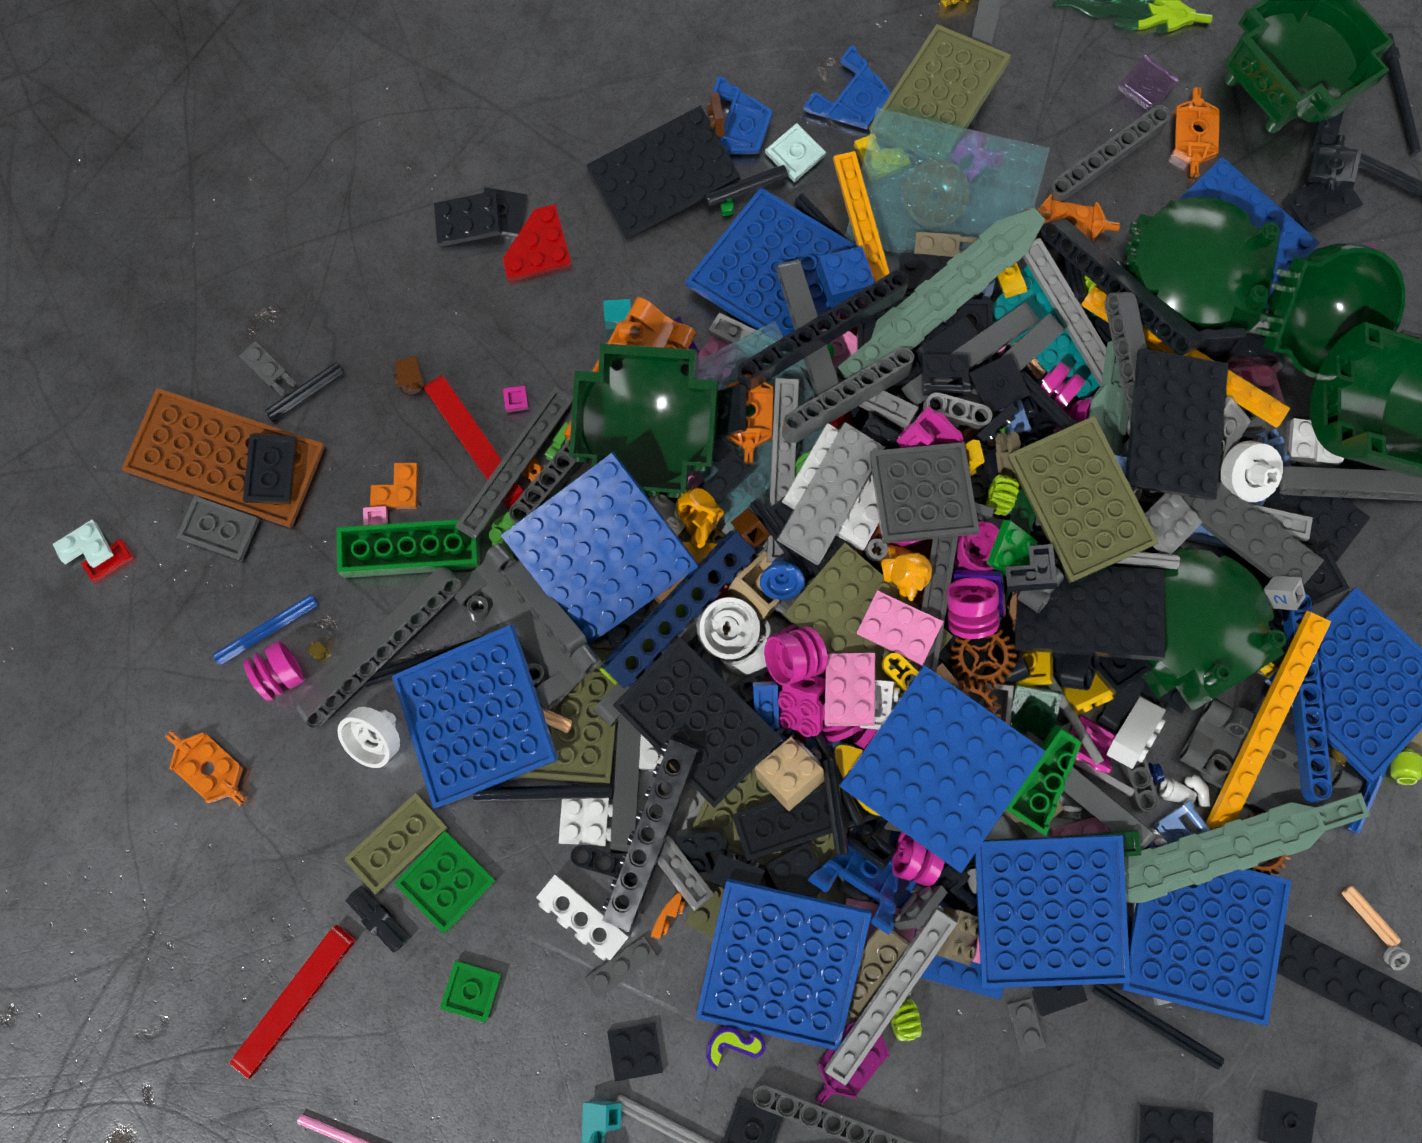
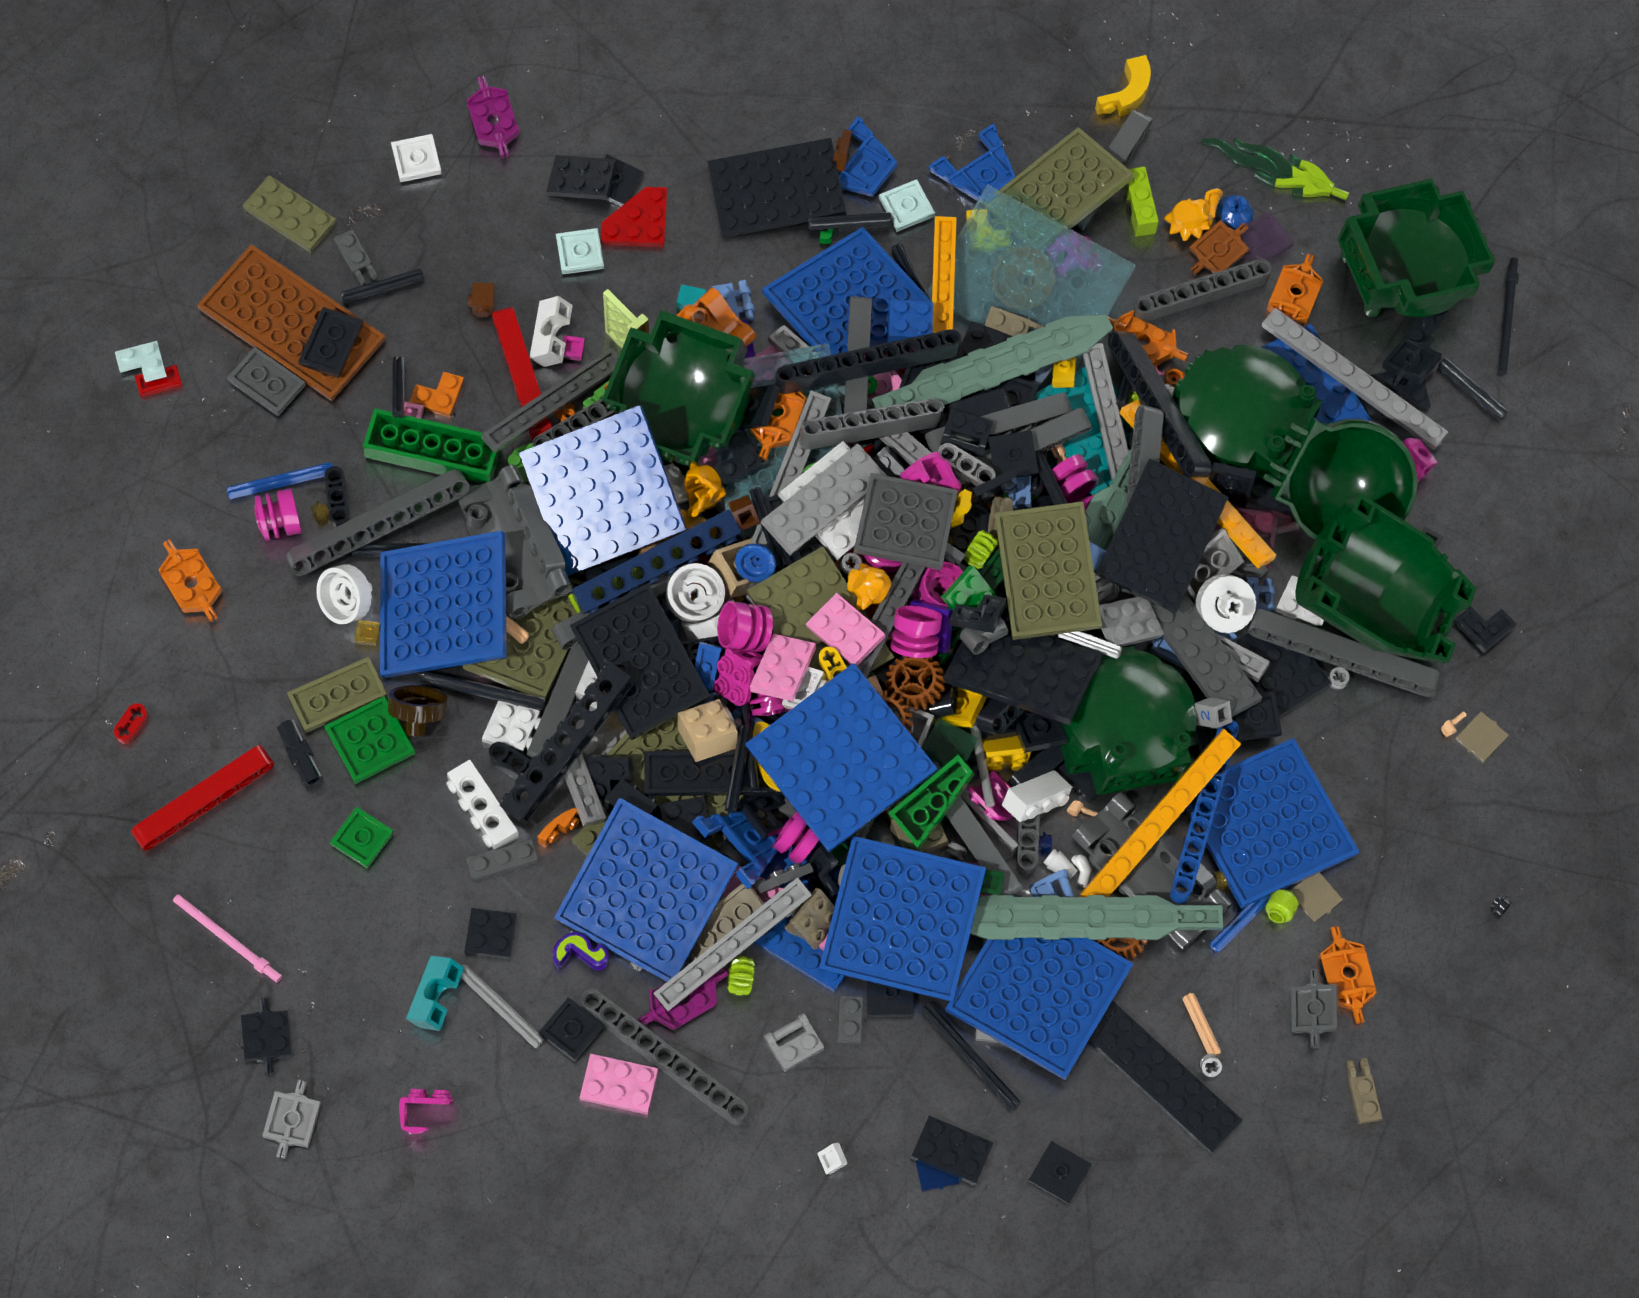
camera: 15 degrees right, 10 degrees down
none -> red beam [114,703,148,744]
none -> olive plate [243,175,337,253]
none -> black beam [325,466,351,528]
none -> clear yellow plate [354,620,380,646]
none -> dark brown piece [388,685,447,737]
none -> white plate [391,134,441,182]
none -> black axle [392,356,404,418]
none -> magenta plate [467,76,520,158]
none -> white arch [529,296,573,367]
none -> light aqua plate [556,228,604,275]
none -> yellowish green fence [603,289,649,348]
none -> medium blue plate [711,280,755,321]
none -> light grey plate [764,1013,824,1072]
none -> light nougat hand [1067,800,1098,817]
none -> lime arch [1123,167,1159,237]
none -> orange plate [1163,369,1185,387]
none -> light orange head [1164,189,1223,241]
none -> dark orange plate [1189,220,1249,276]
none -> blue hair [1215,195,1254,230]
none -> light grey plate [1262,308,1448,450]
none -> light grey bush [1328,667,1349,689]

